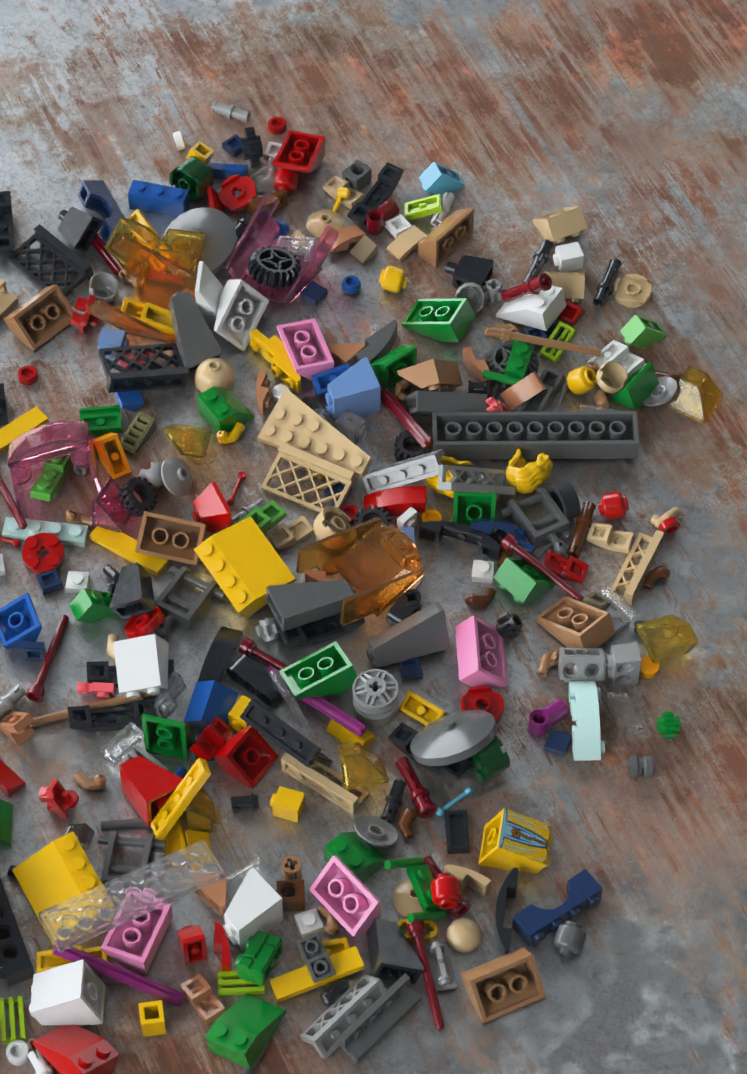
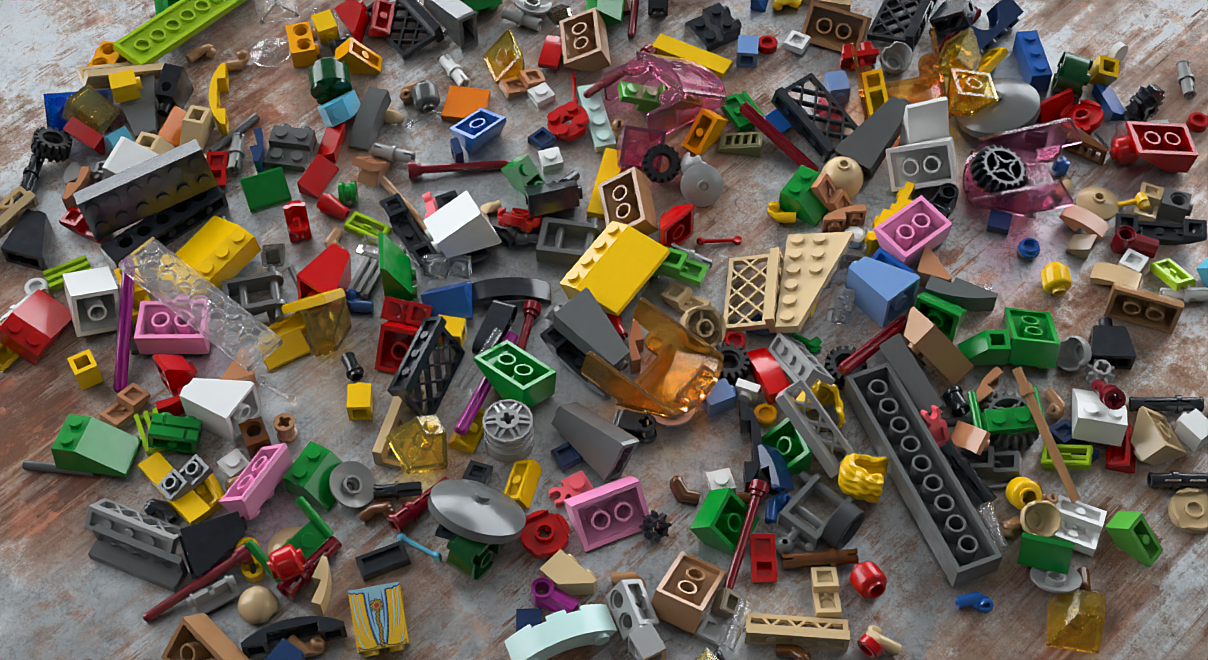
camera: 70 degrees right, 0 degrees up
clear yellow slope [164,423,212,461] -> none
none -> medium nougat arm [287,635,325,658]
none -> red cone [316,193,350,220]
none -> green wheel [338,181,358,203]
none -> lime tile [343,211,392,246]
none -> tan slope [539,549,597,595]
none -> coral plate [548,470,594,508]
none -> medium blue brick [736,35,759,68]
none -> dark red axle [739,102,819,172]
none -> white plate [783,30,811,55]
none -> green hand [791,333,822,354]
none -> nougat slope [810,173,854,212]
none -> black piece [929,183,959,219]
none -> black pin [940,439,997,507]
none -> blue arm [954,591,994,613]
none -> green slope [957,330,1011,365]

